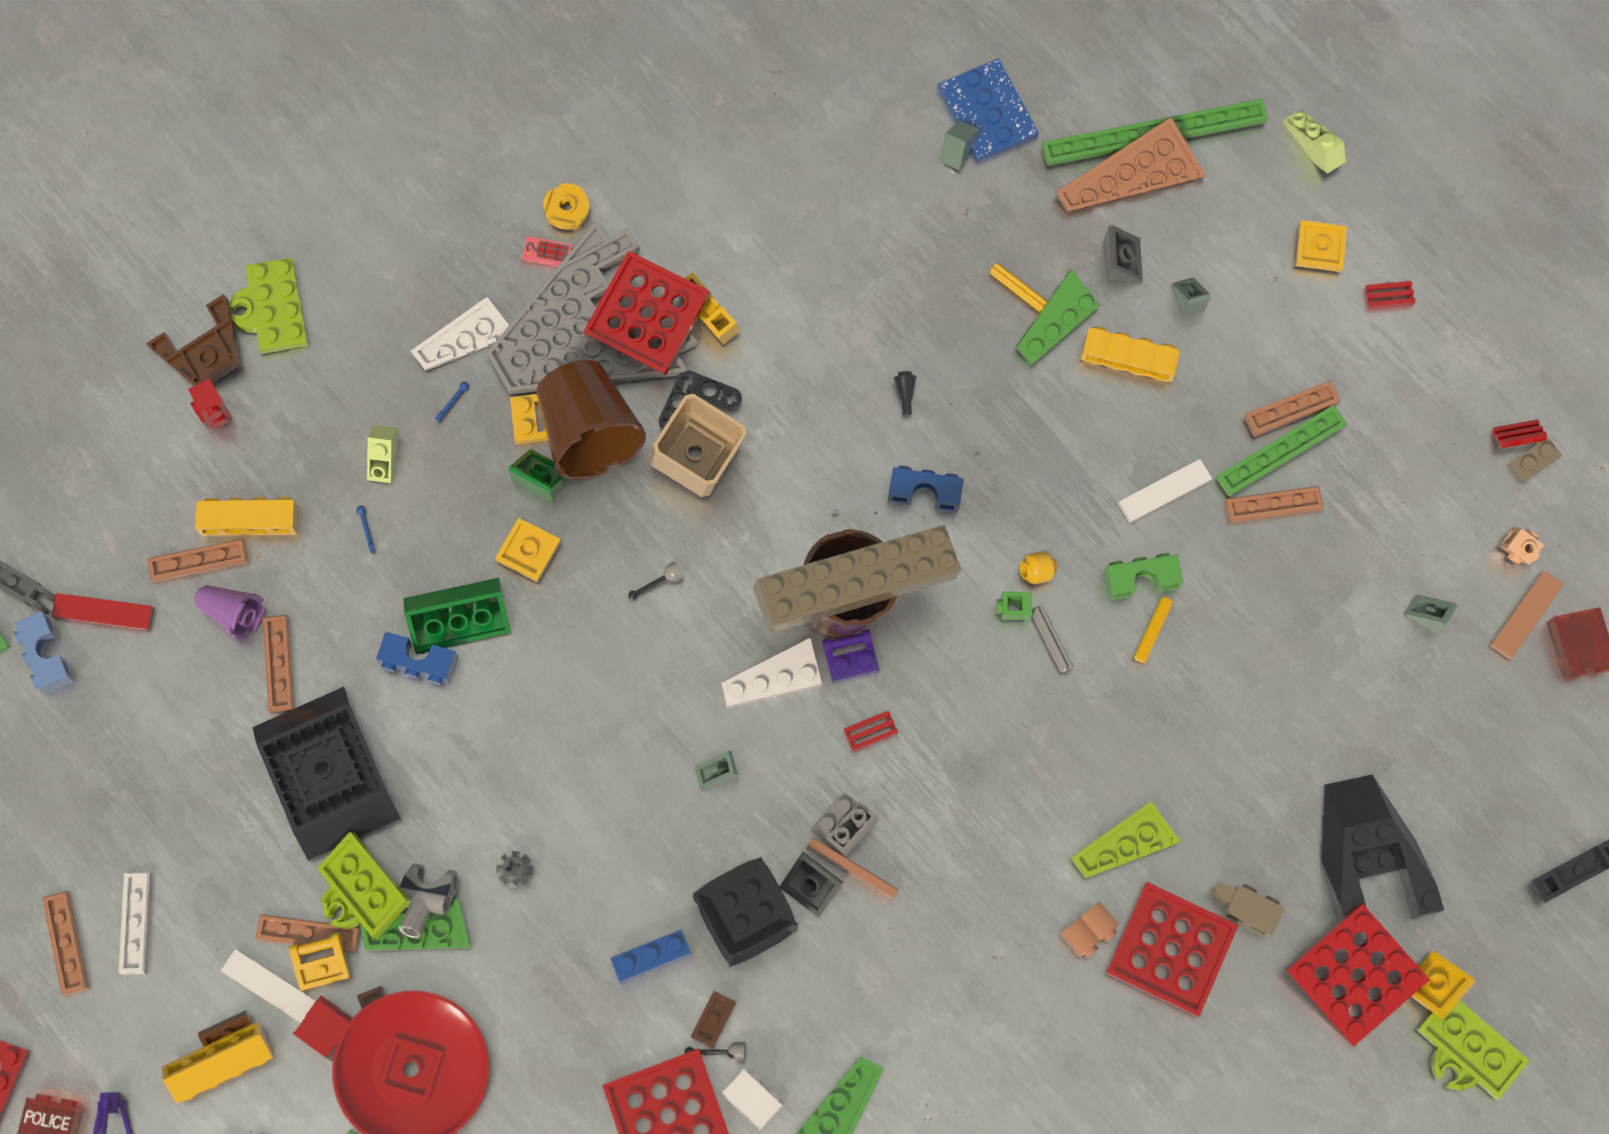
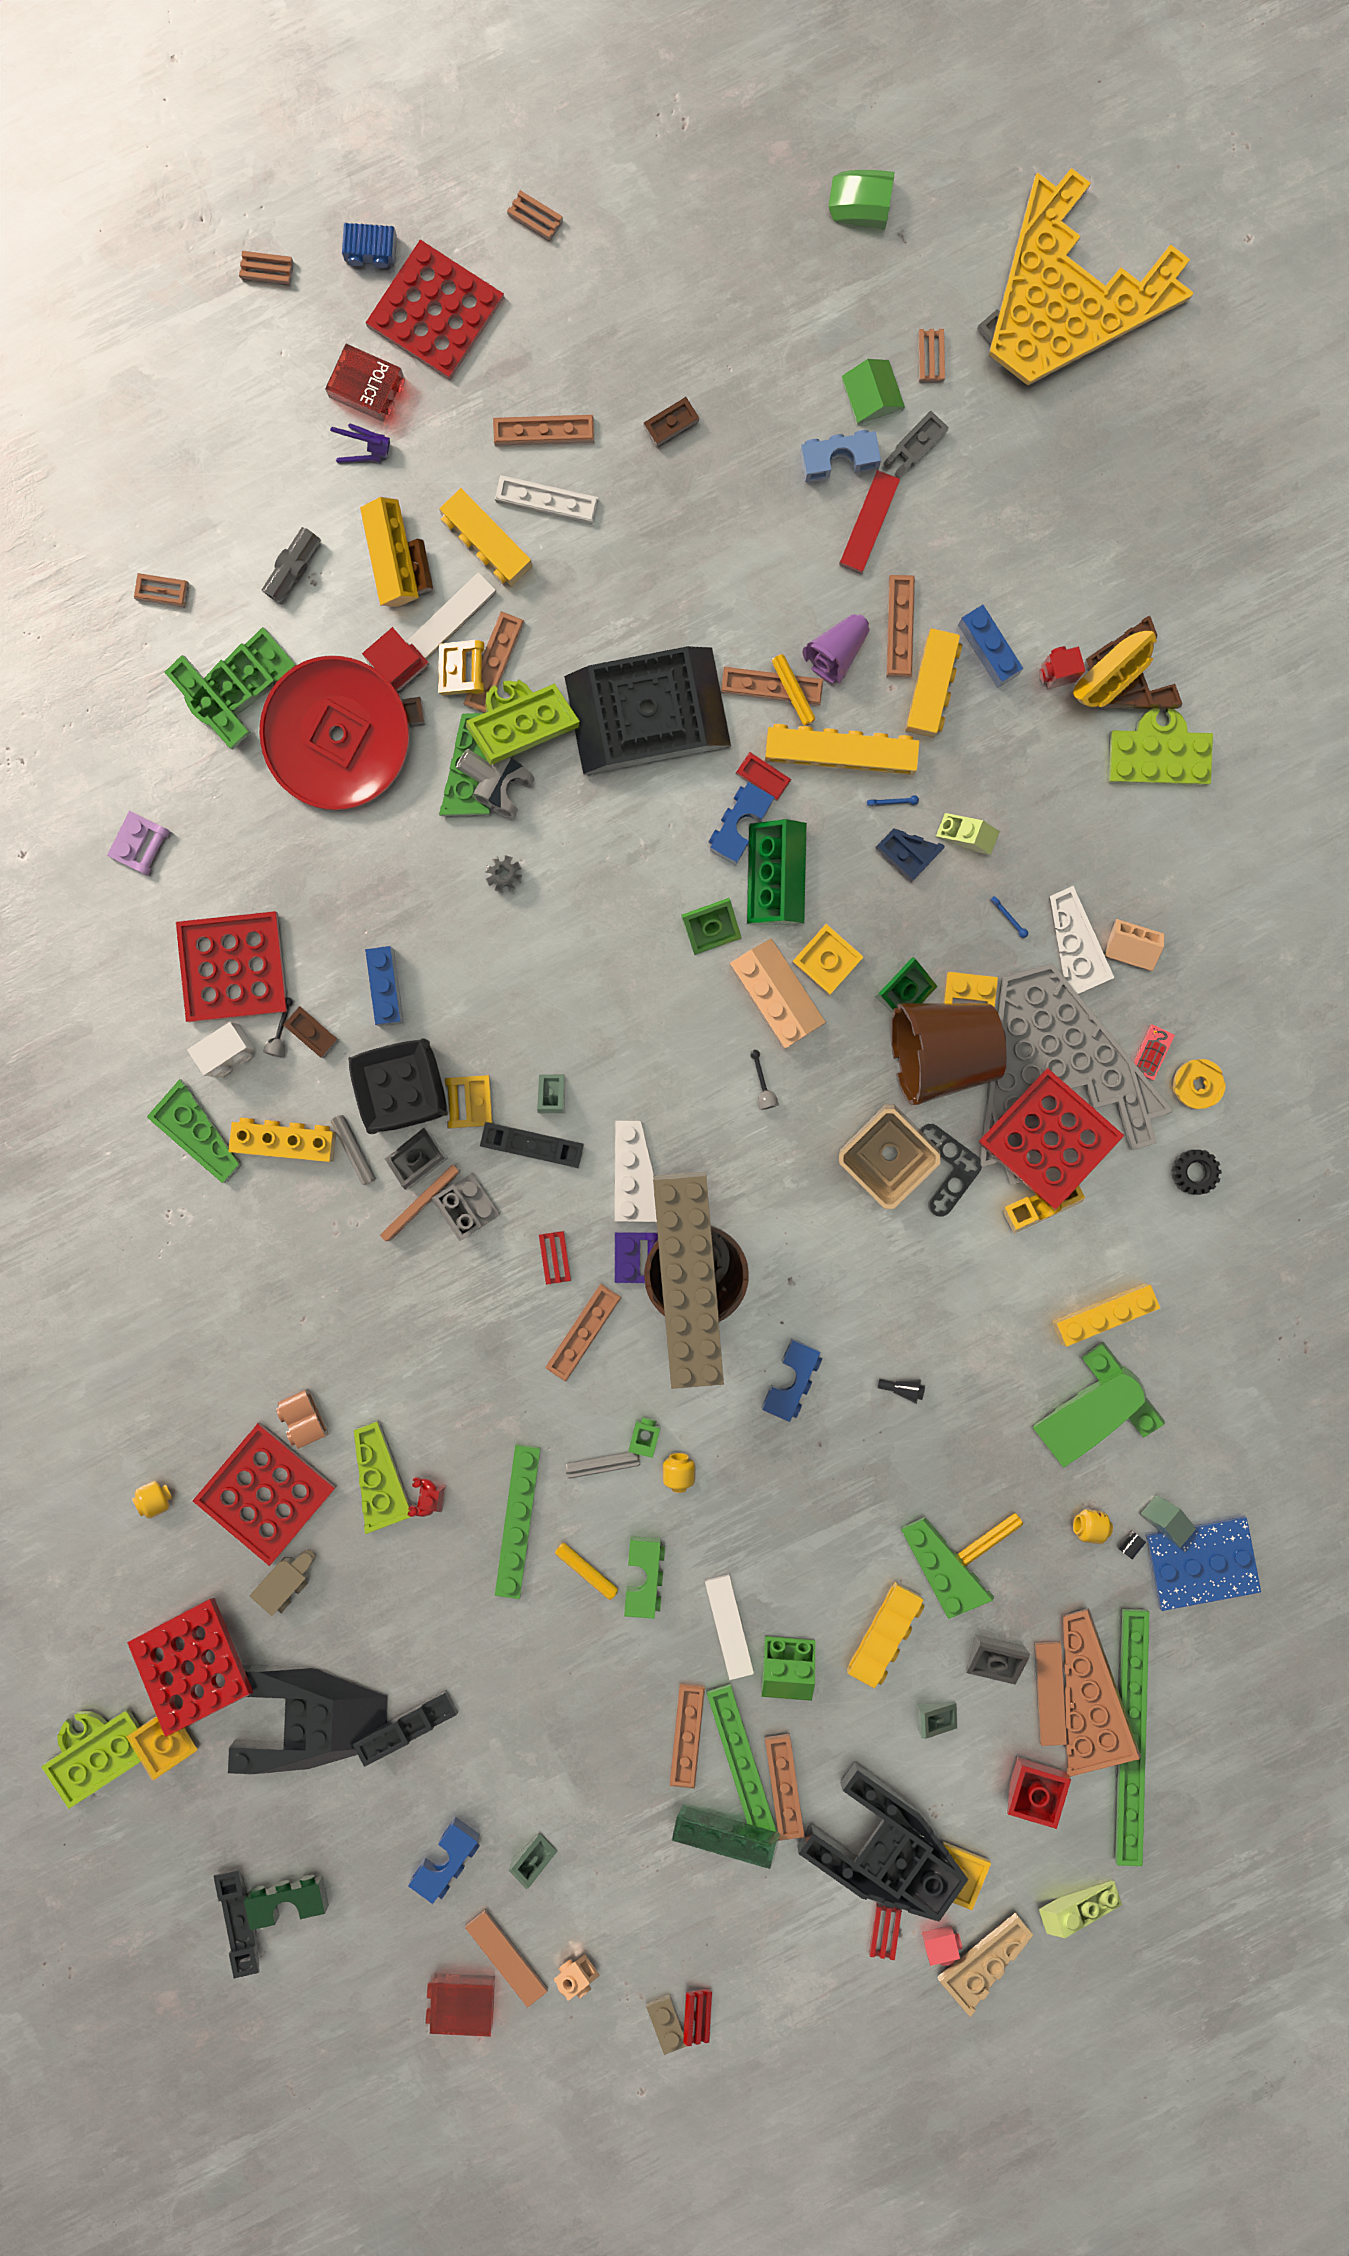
camera: 110 degrees right, 15 degrees up
none -> yellow head [132,1481,172,1519]
none -> yellow brick [229,1117,336,1162]
none -> dark green arch [244,1875,329,1930]
none -> light grey axle [331,1115,375,1185]
none -> black slope [352,1690,458,1767]
none -> red piece [407,1476,447,1517]
none -> blue arch [408,1816,480,1904]
none -> yellow brick [439,488,533,587]
none -> yellow plate [444,1075,493,1129]
none -> black slope [480,1122,584,1168]
none -> bright green plate [495,1444,541,1599]
none -> nougat tile [545,1284,622,1382]
none -> reddish brown plate [643,397,699,447]
none -> clear green brick [672,1805,780,1869]
none -> bright green slope [681,898,742,955]
none -> light nougat slope [729,938,826,1050]
none -> red tile [736,752,792,801]
none -> bright green slope [761,1636,815,1701]
none -> yellow brick [765,724,919,775]
none -> yellow axle [772,654,815,725]
none -> black wedge [797,1762,968,1922]
none -> dark blue wing [875,828,945,883]
none -> coral brick [922,1925,963,1966]
none -> tan wing [938,1912,1033,2018]
none -> blue brick [958,605,1023,688]
none -> red slope [1007,1757,1071,1829]
none -> bright green slope [1033,1342,1165,1467]
none -> nougat tile [1034,1641,1067,1746]
none -> yellow brick [1052,1283,1160,1347]
none -> yellow brick [1073,631,1157,707]
none -> yellow head [1073,1509,1113,1544]
none -> light nougat brick [1105,919,1164,971]
none -> black hinge [1118,1531,1146,1560]
none -> black tyre [1172,1149,1222,1195]

